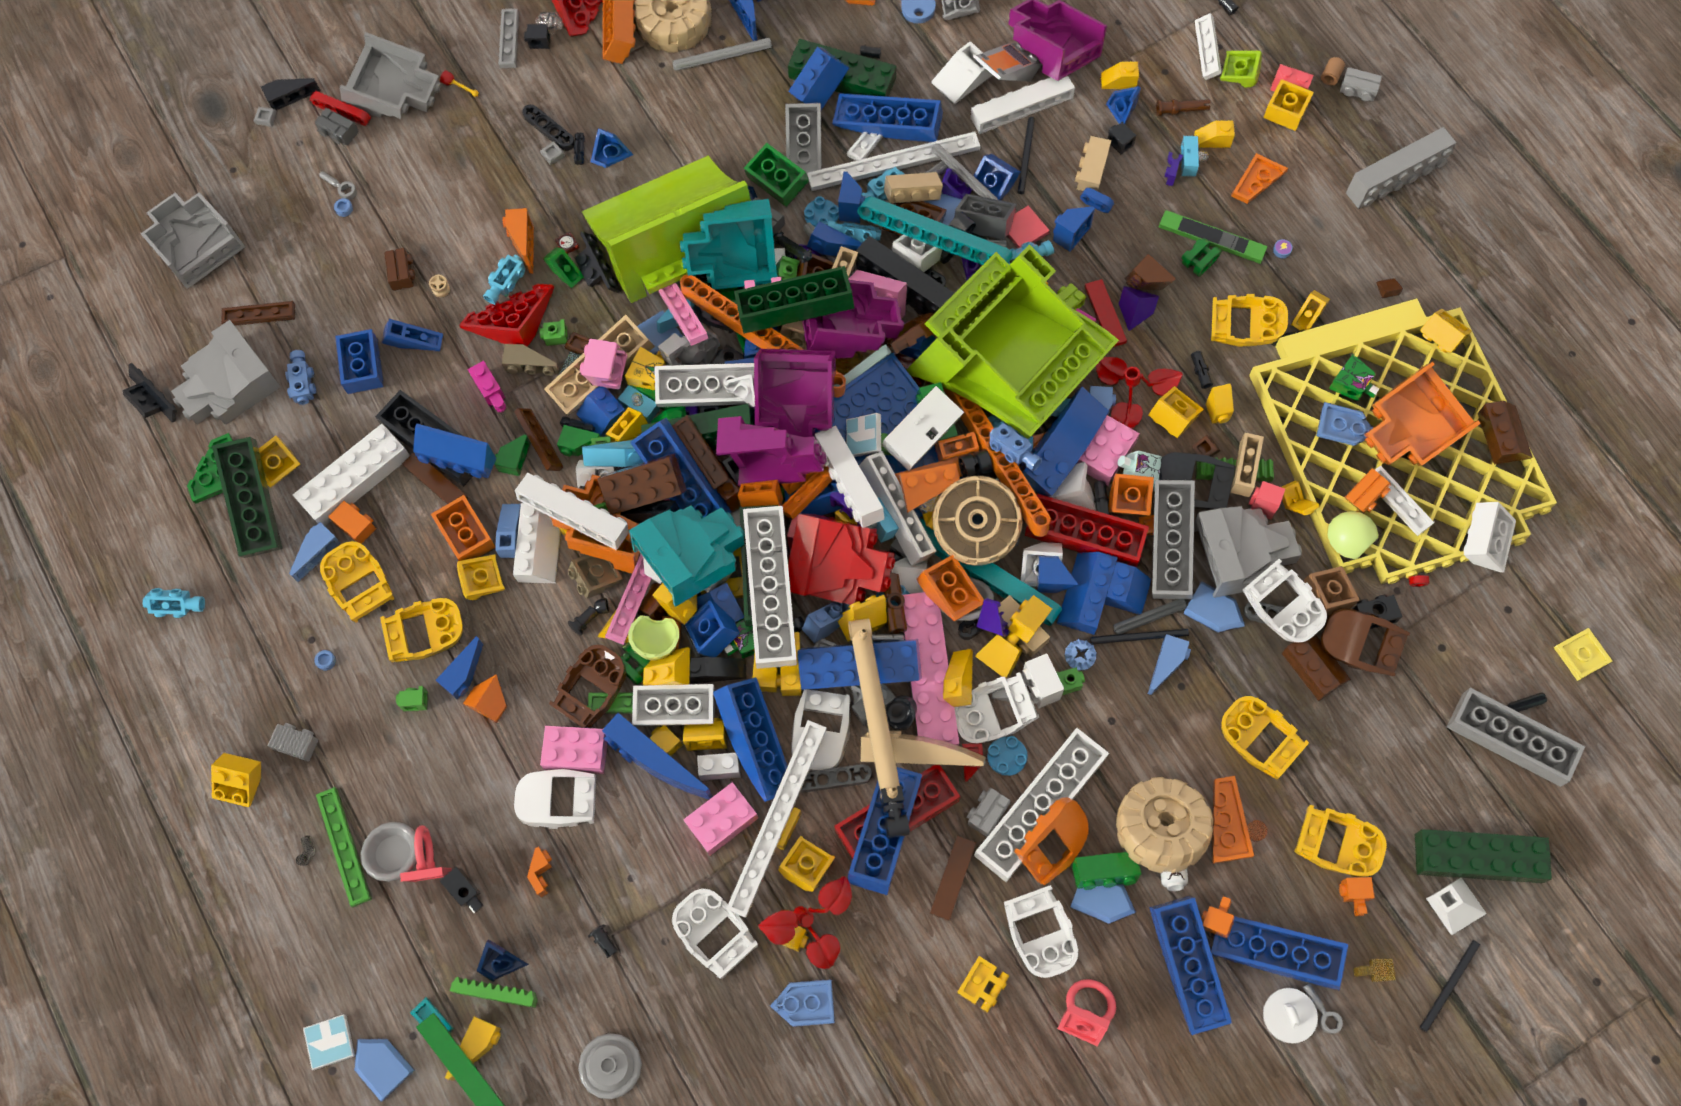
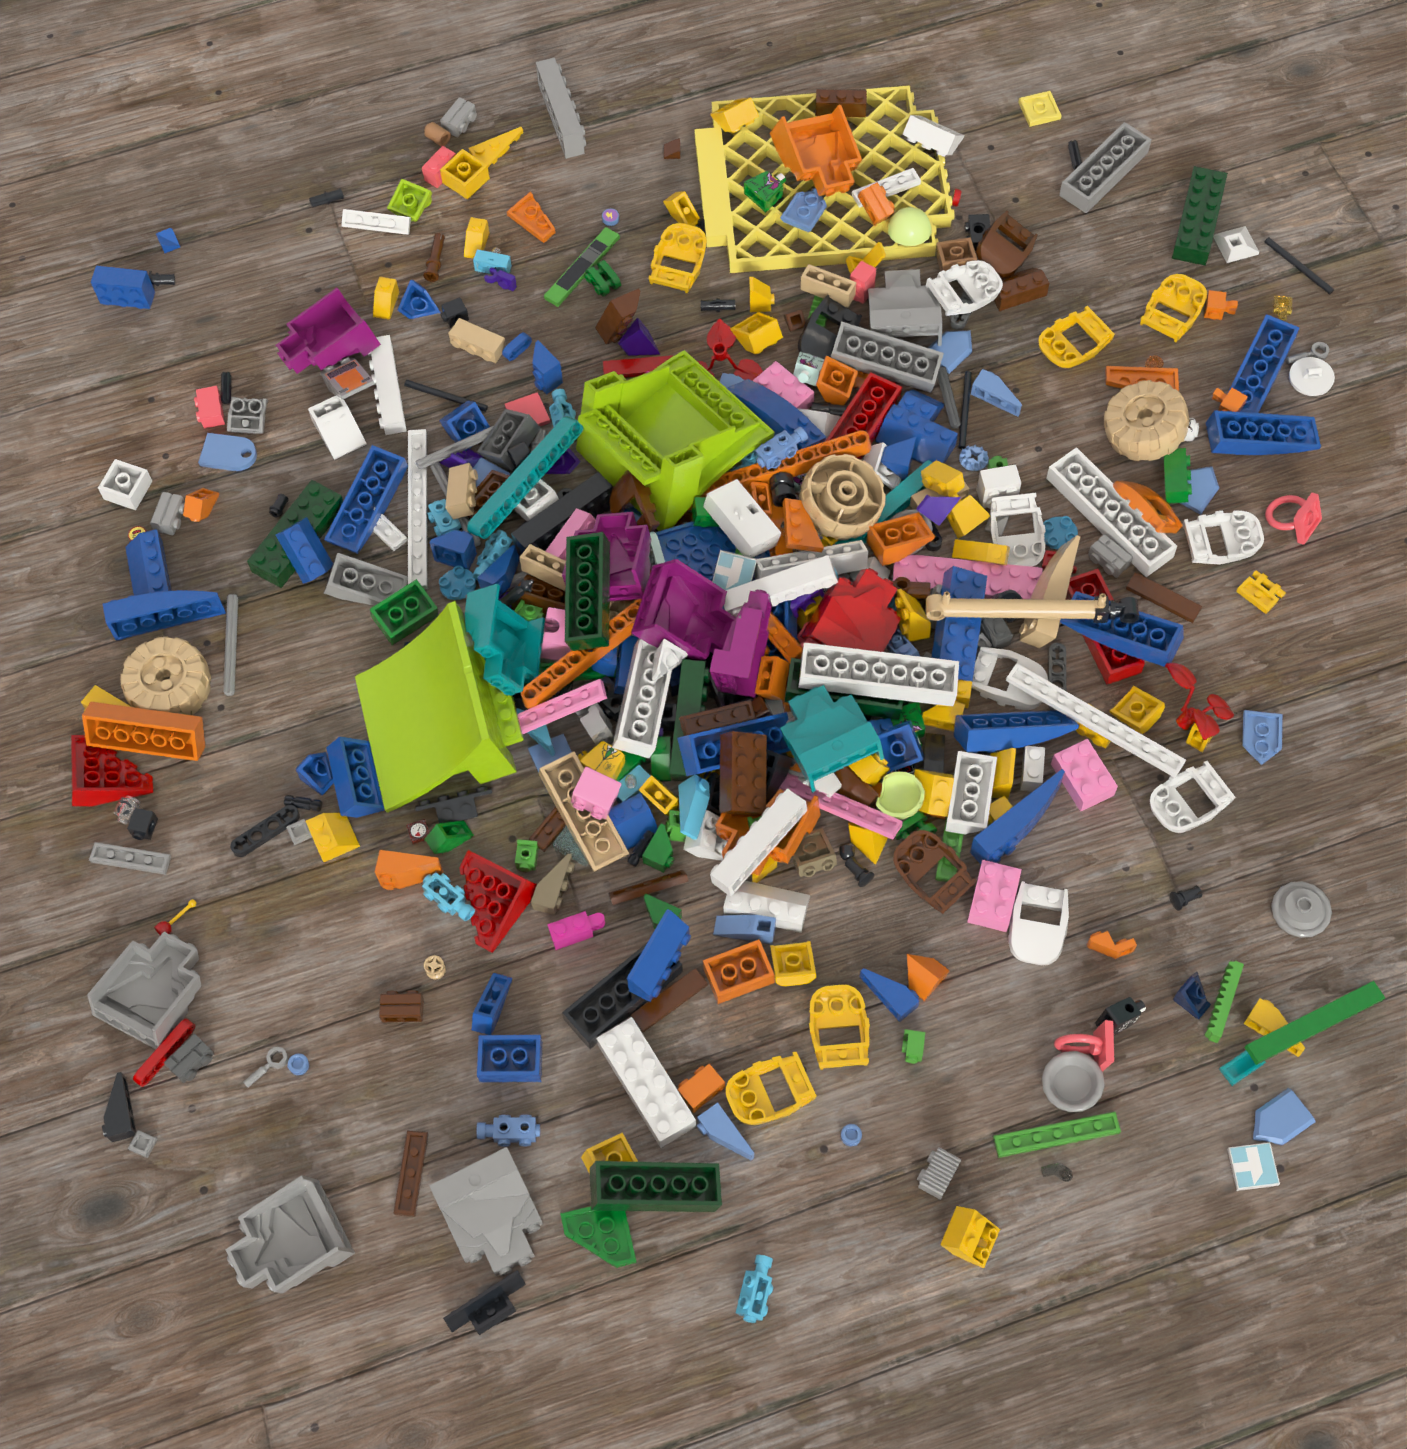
camera: 80 degrees left, 5 degrees down
none -> yellow slope [306,813,360,862]
none -> blue slope [326,737,385,818]
none -> yellow wing [469,127,523,167]

